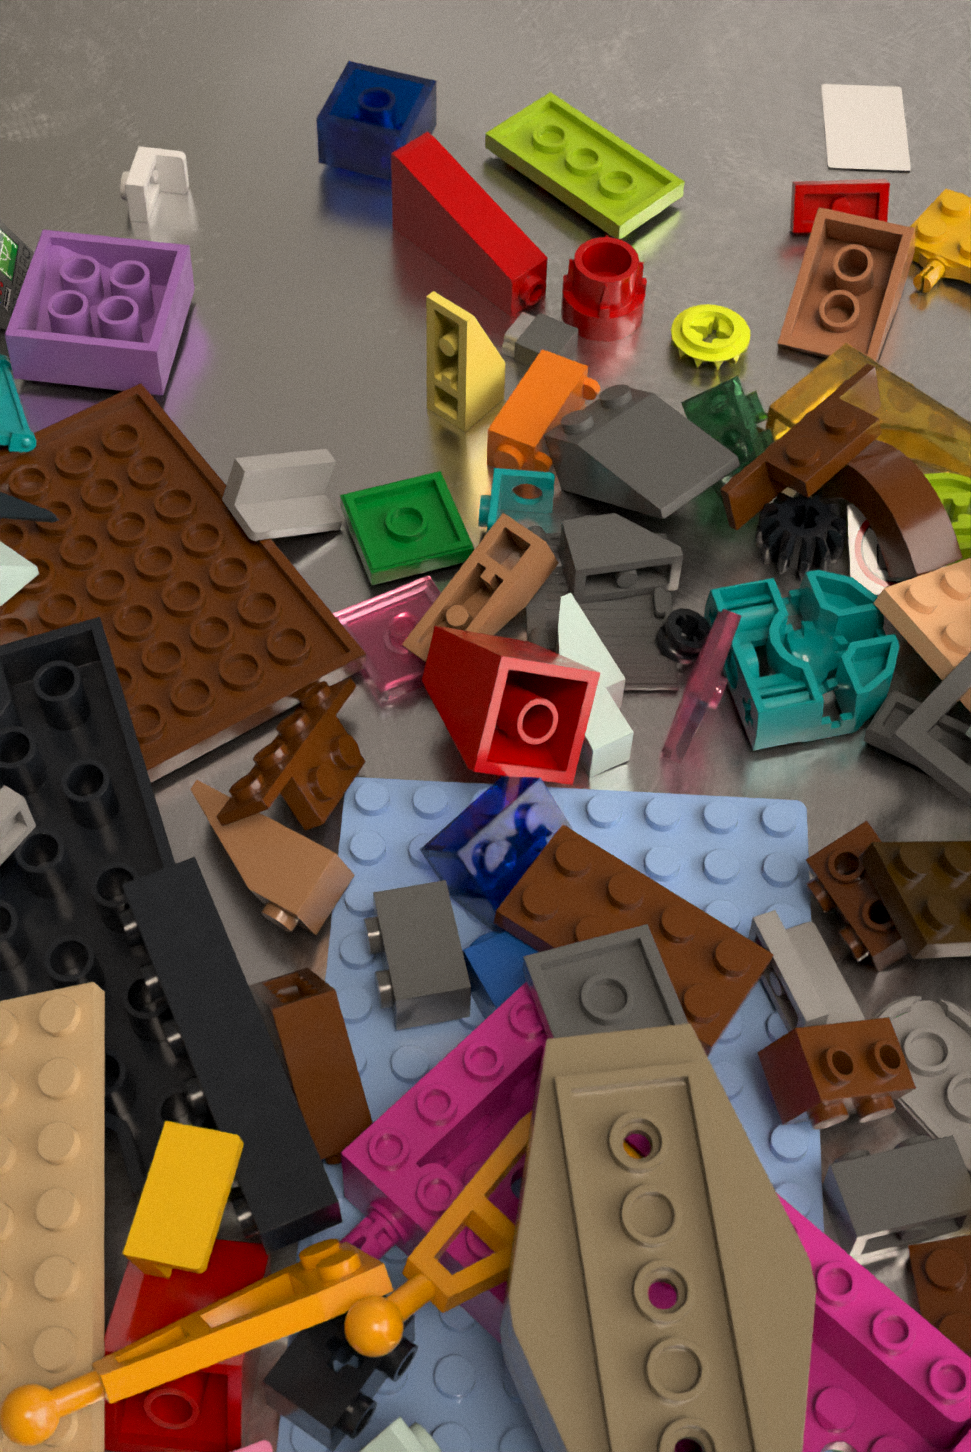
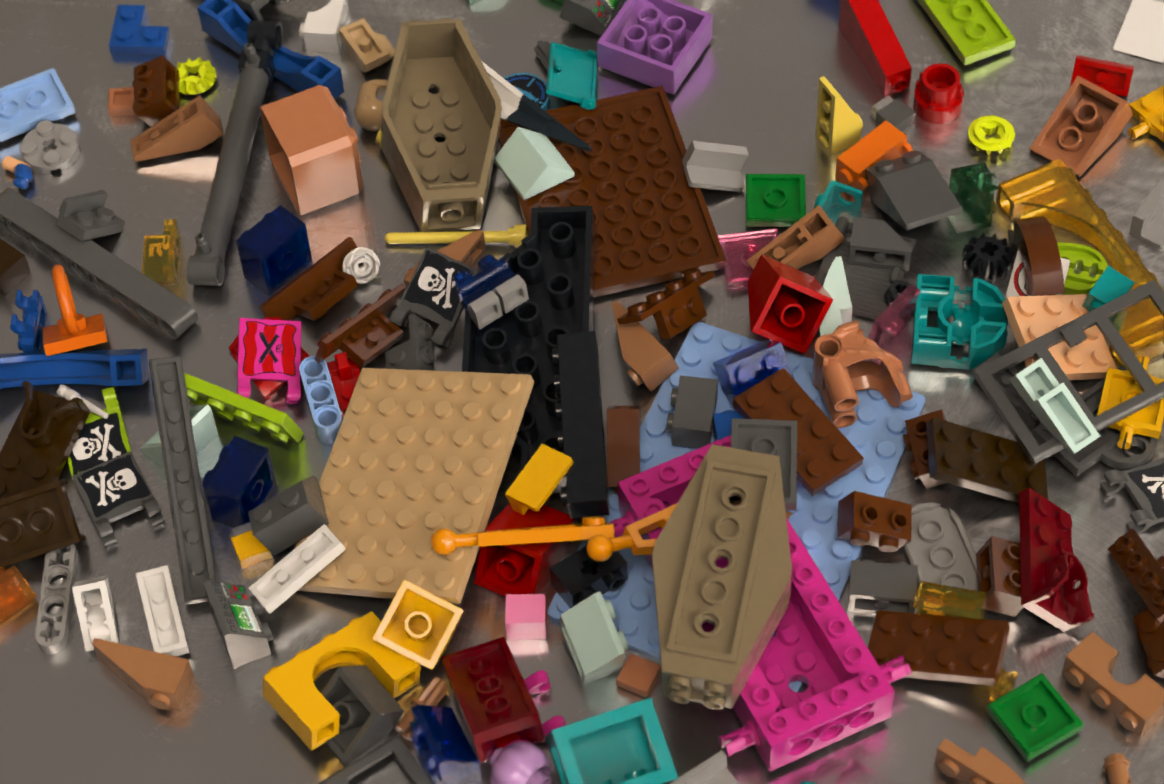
camera: 25 degrees right, 0 degrees up
reddish brown bracket [720,363,882,531] -> none
light grey panel [748,910,865,1032] -> none
none -> nougat helmet [812,320,913,428]

